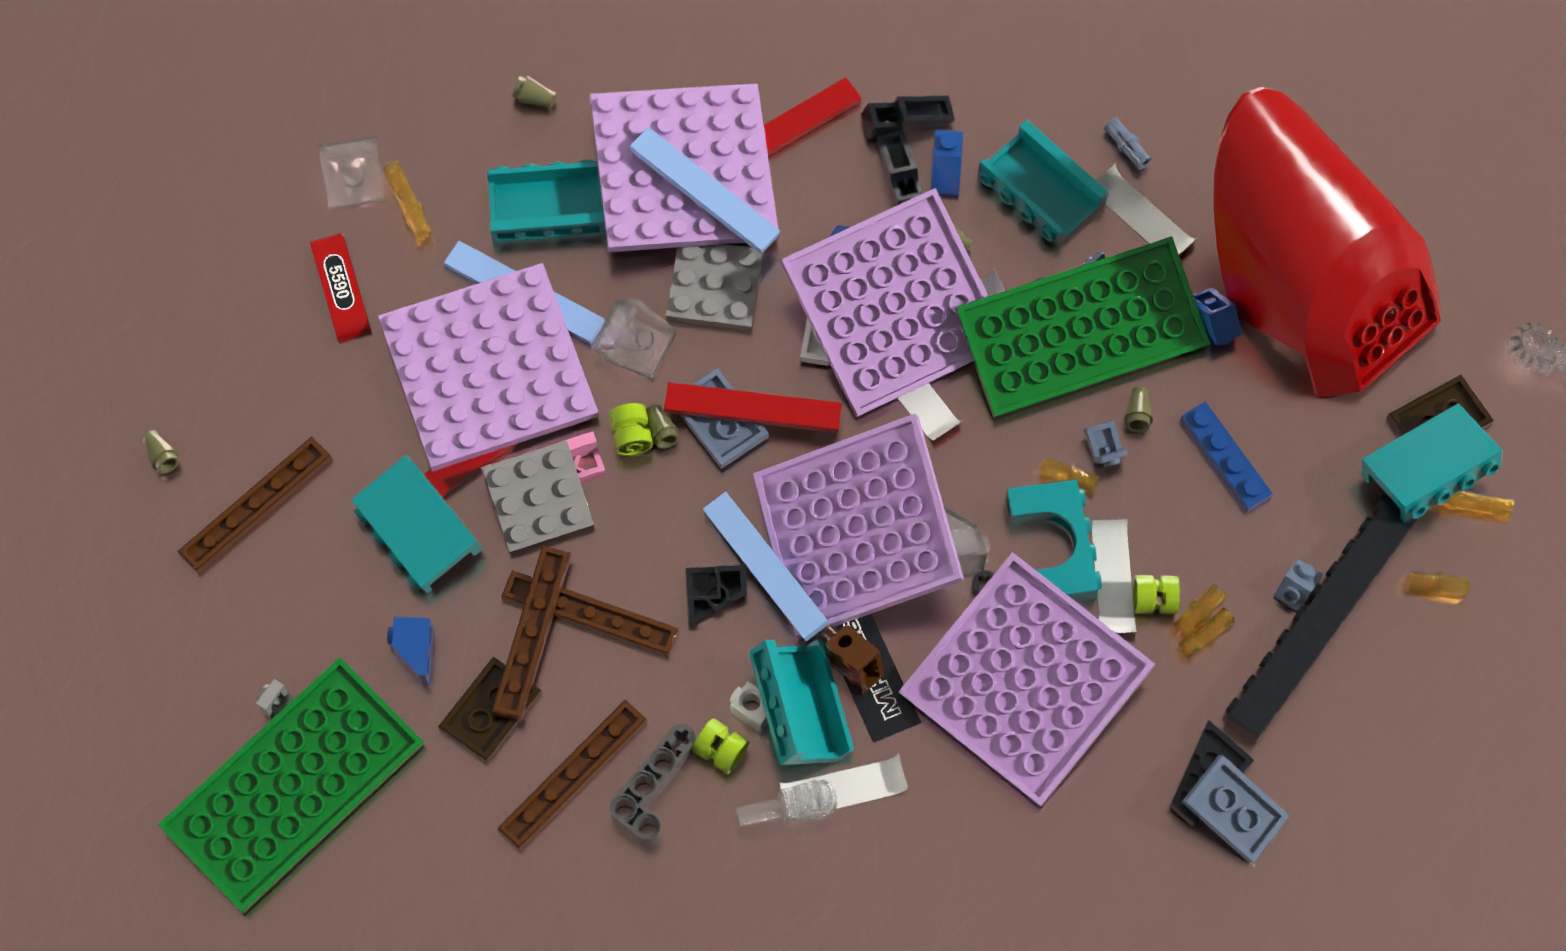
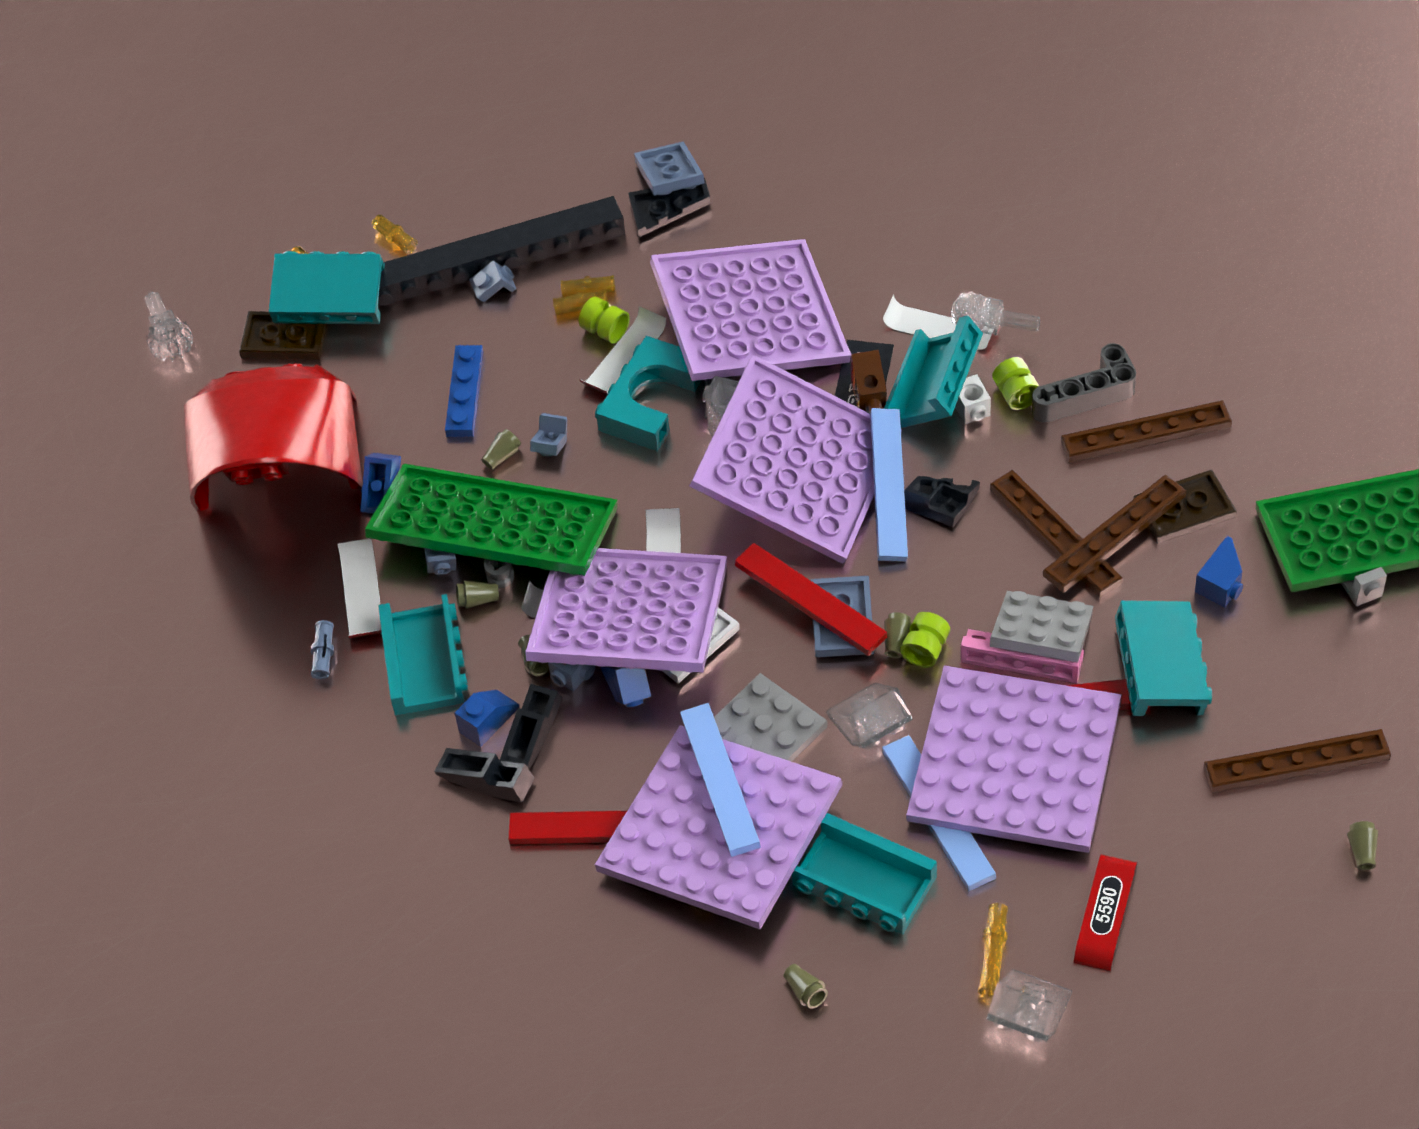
camera: 140 degrees left, 15 degrees down
clear yellow axle [1040,458,1100,493] -> none
none -> olive cone [456,580,499,609]

